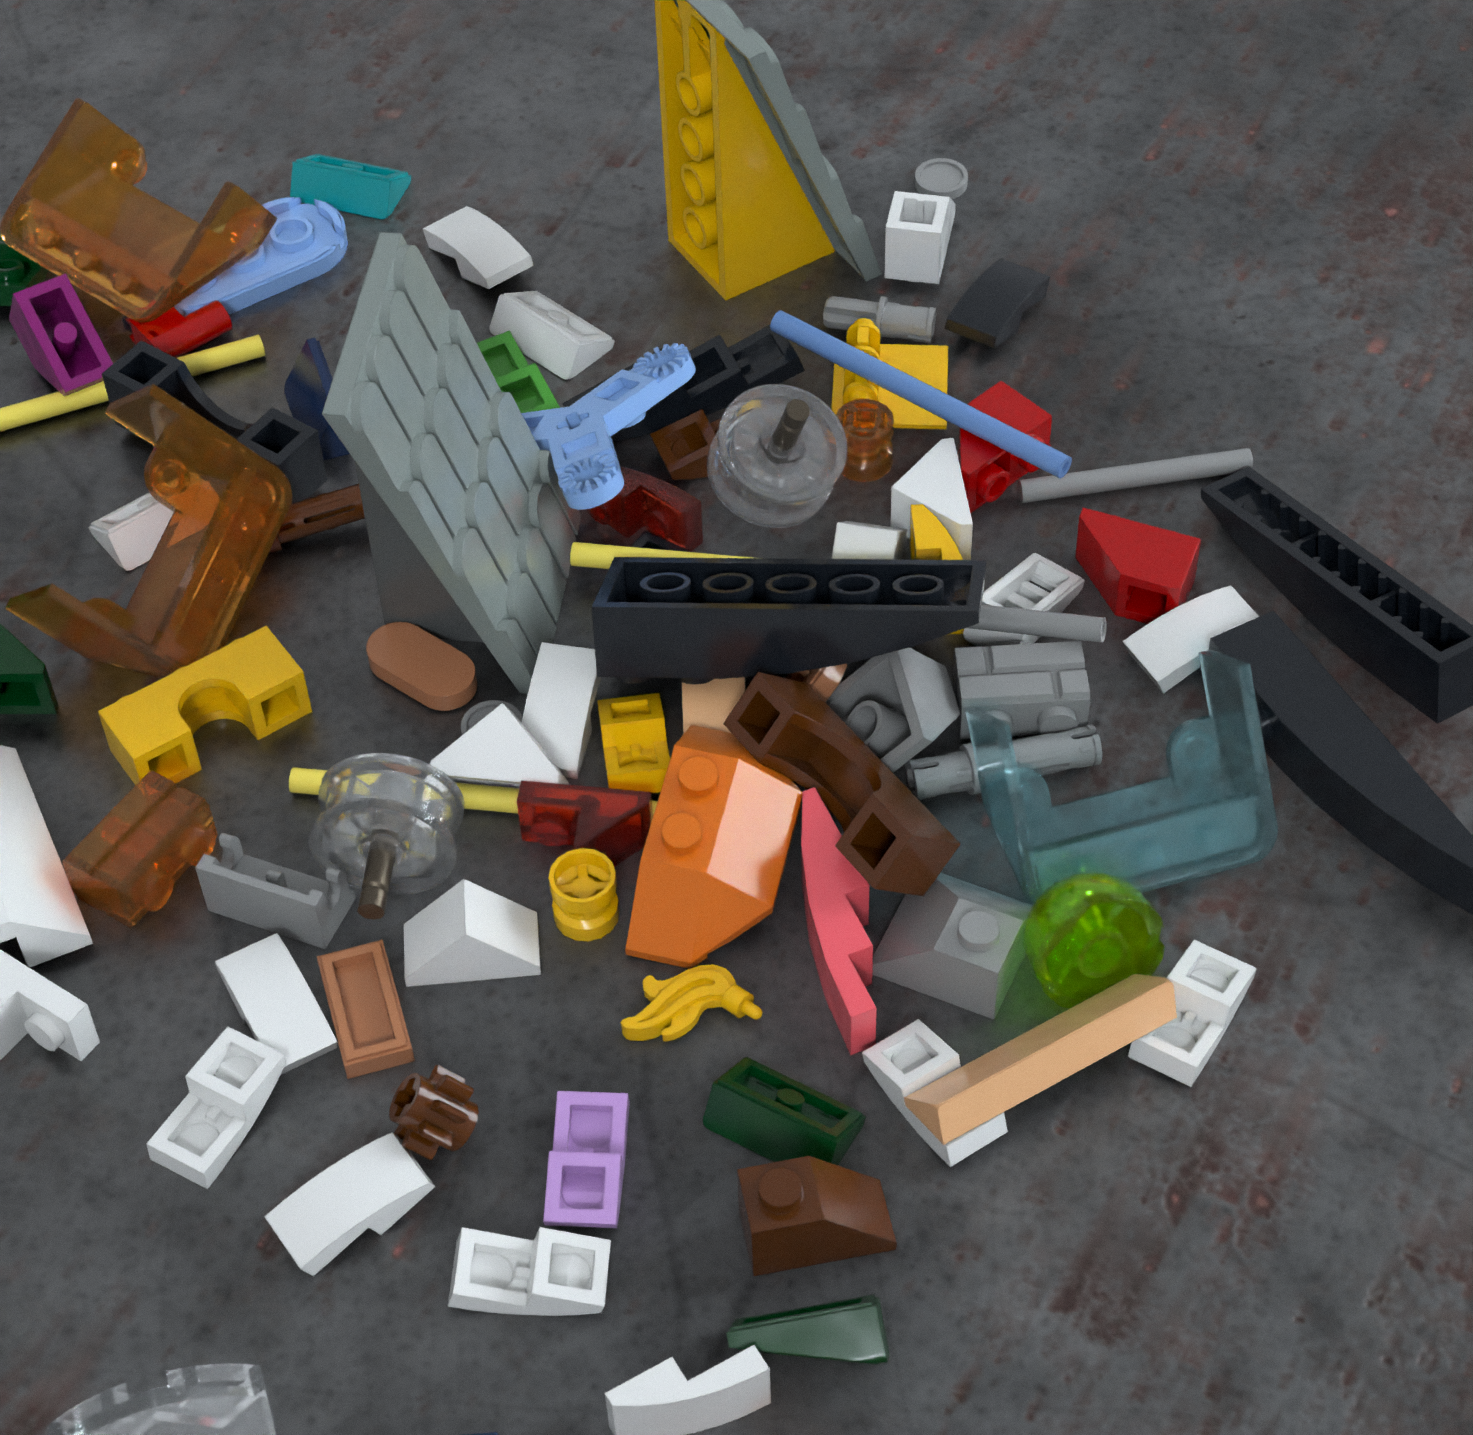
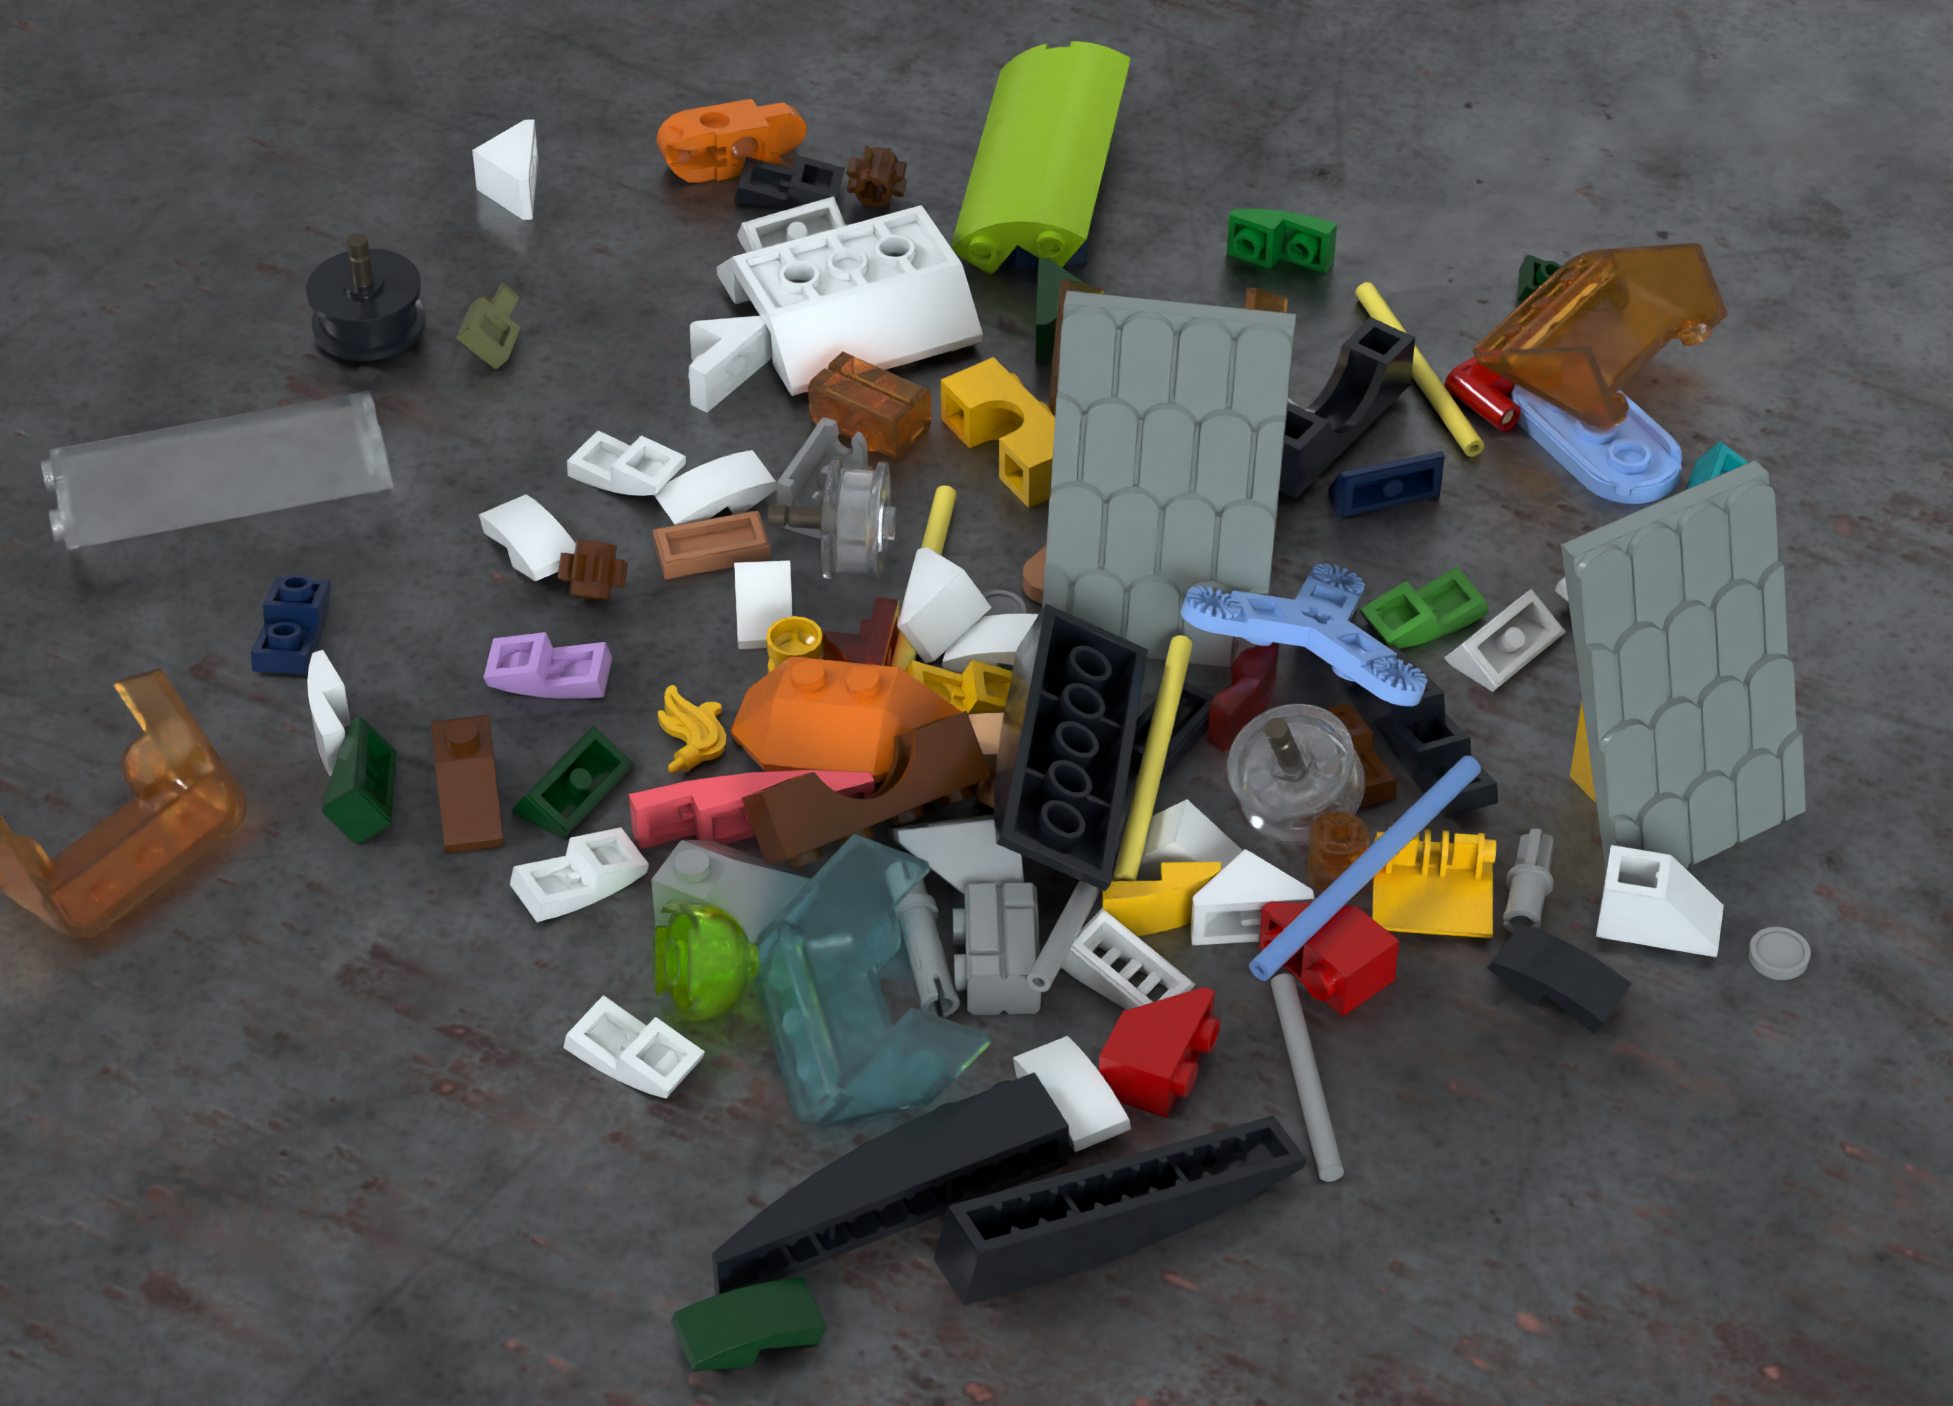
camera: 90 degrees right, 5 degrees down
magenta slope [9,273,113,397] -> none
white slope [448,1227,611,1316] -> none
light nougat slope [904,974,1177,1145] -> none

